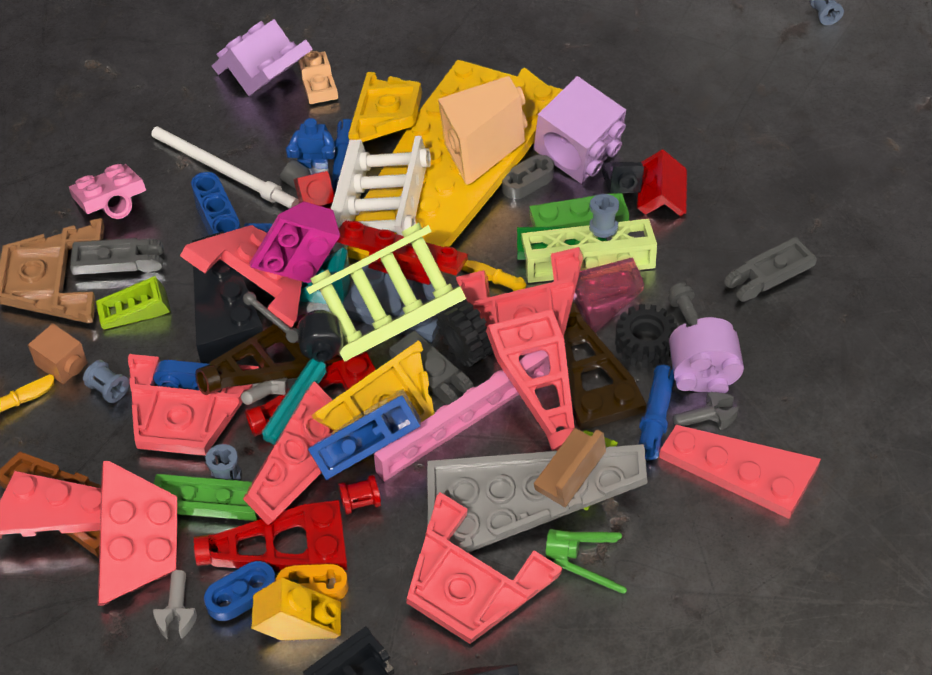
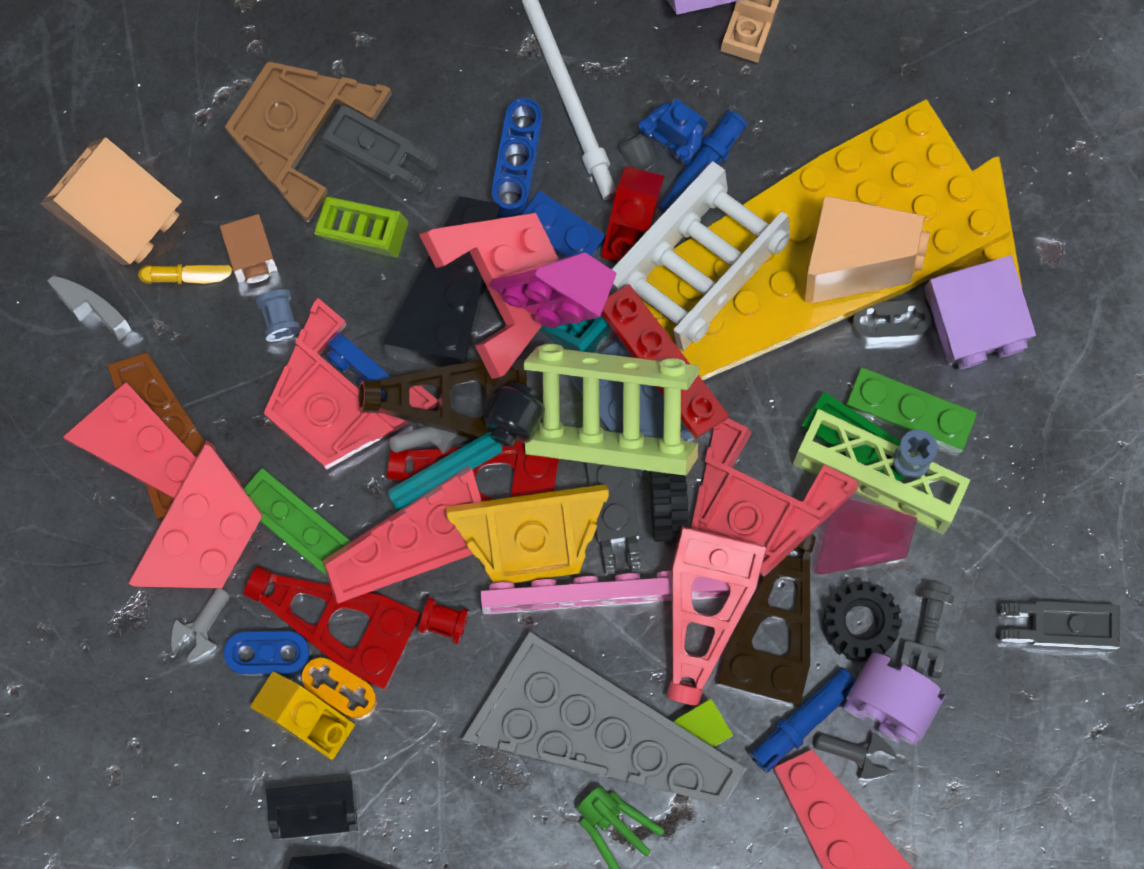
camera: 30 degrees right, 25 degrees up
bright pink plate [69,164,146,219] -> none
sand blue bush [205,444,242,481] -> none
dark grey hinge [243,292,298,343] -> none
blue slope [308,389,421,480] -> none
yellow wing [348,72,423,142] -> none
coral wing [406,492,562,644] -> none
yellow piece [461,260,526,291] -> none
medium nougat panel [534,428,606,508] -> none
black bracket [602,162,644,194] -> none
red panel [637,149,687,216] -> none

